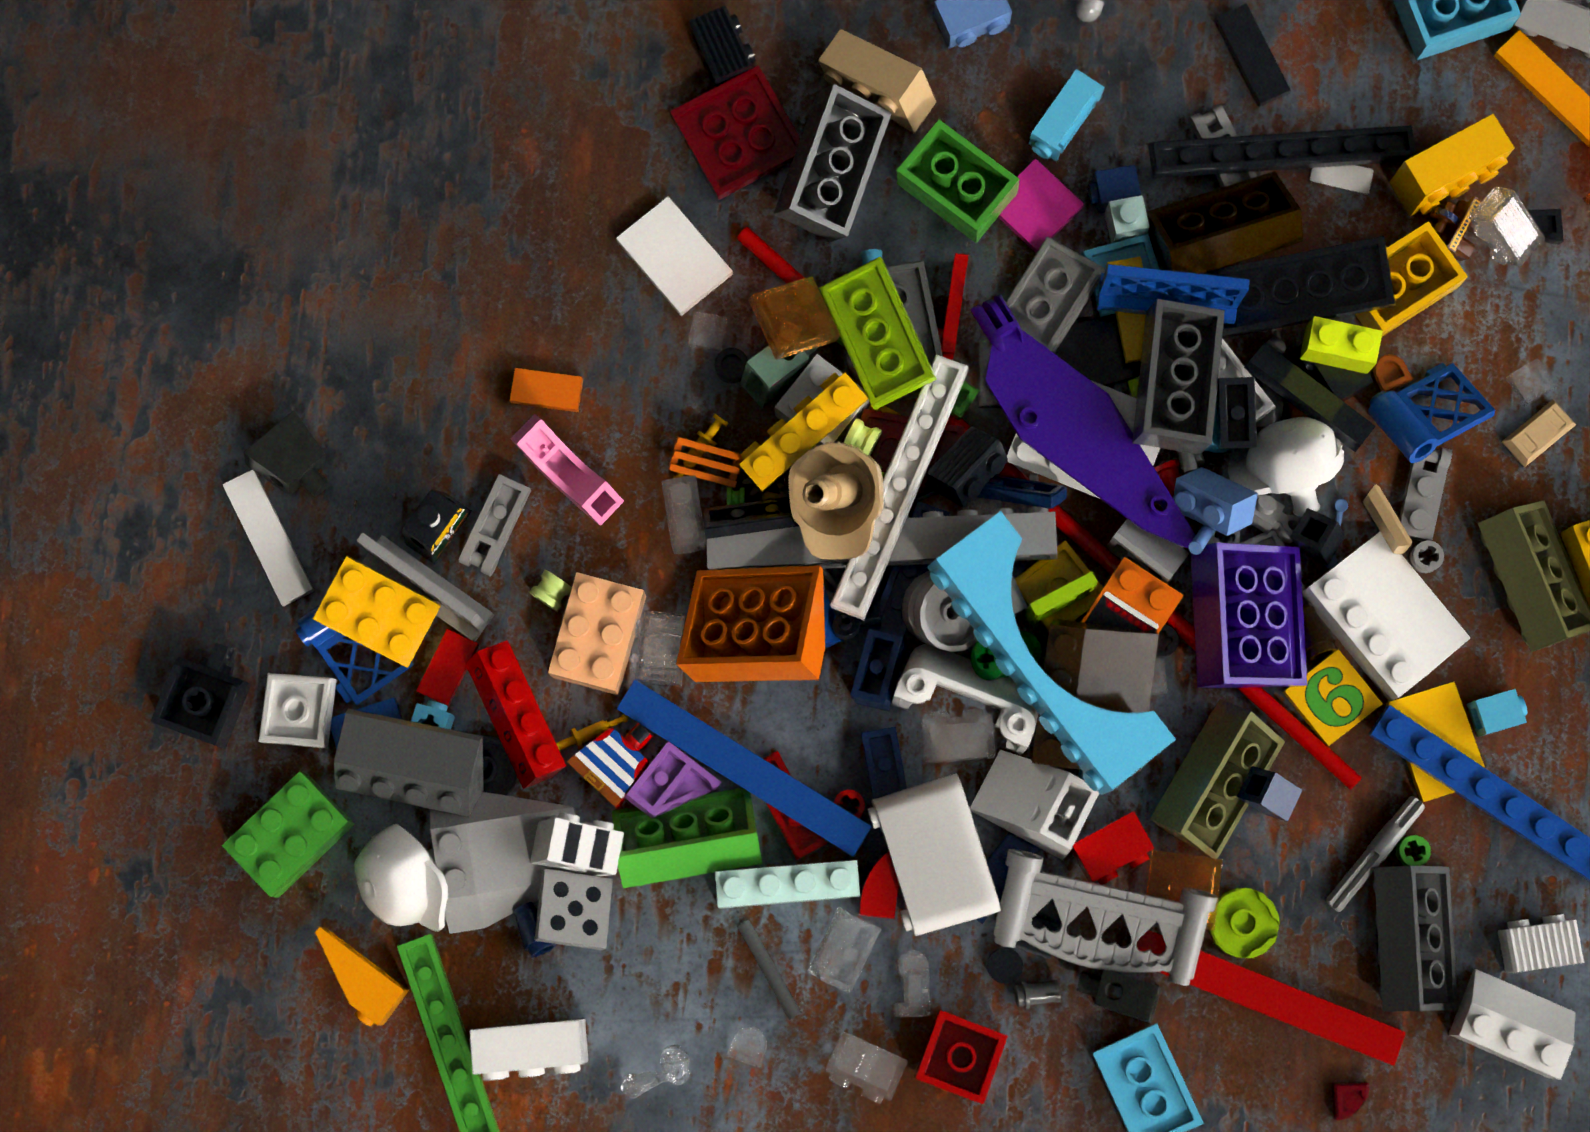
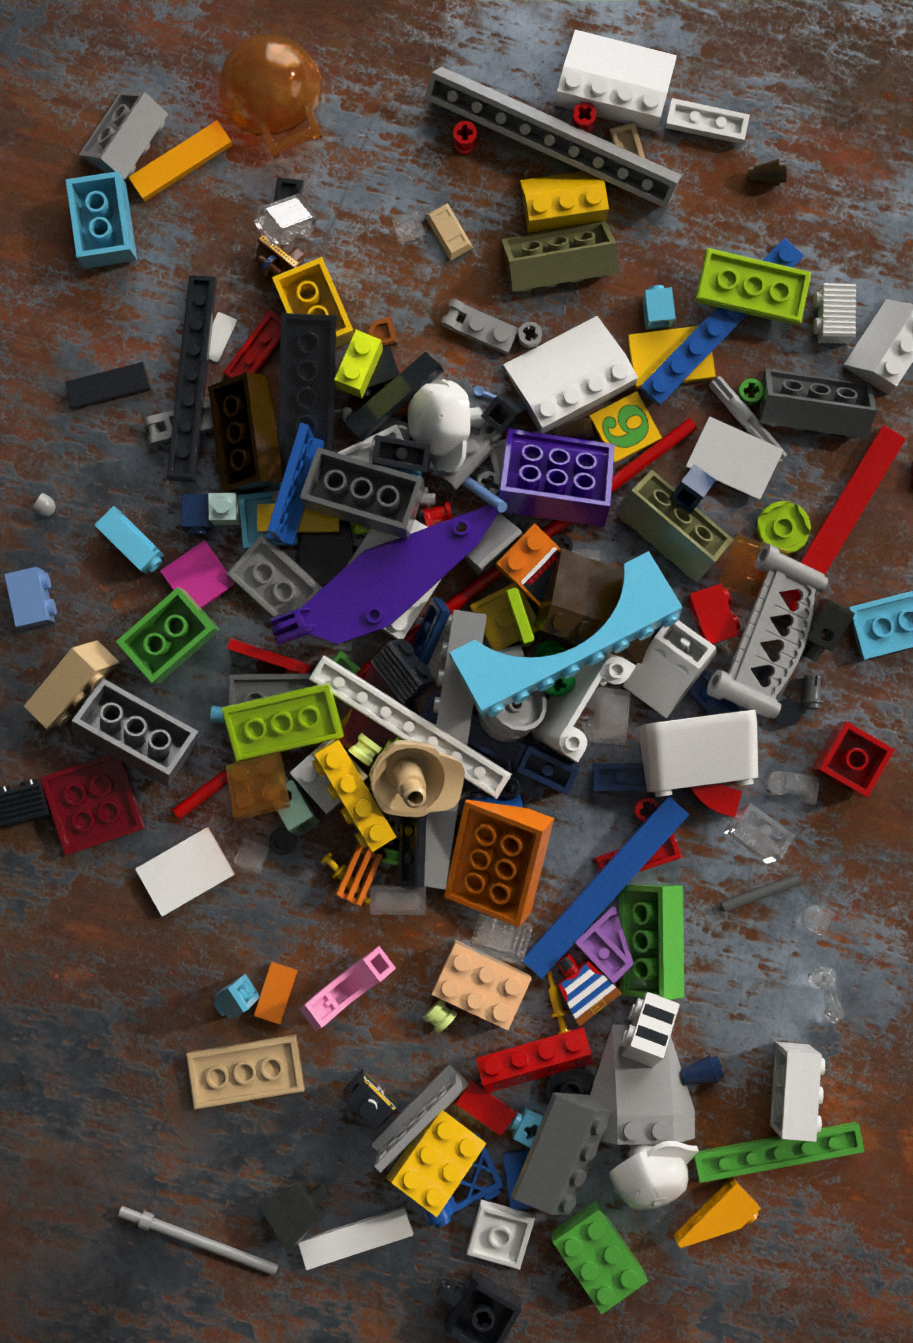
camera: 80 degrees left, 5 degrees up
light grey plate [459,474,532,576] -> none
light grey tile [534,869,613,950] -> none
light aqua brick [715,860,860,909] -> none
clear brick [825,1030,908,1104] -> none
medium blue brick [1173,467,1258,536] -> none
tan tile [1363,484,1412,554] -> none
blue piece [1368,363,1495,463] -> none
yellow brick [1389,114,1515,216] -> none
none -> light grey bar [118,1206,278,1276]
none -> tan tile [186,1034,305,1110]
none -> medium azure slope [213,974,260,1019]
none -> red tile [223,310,281,379]
none -> white tile [686,417,784,500]
none -> lime tile [694,248,812,326]

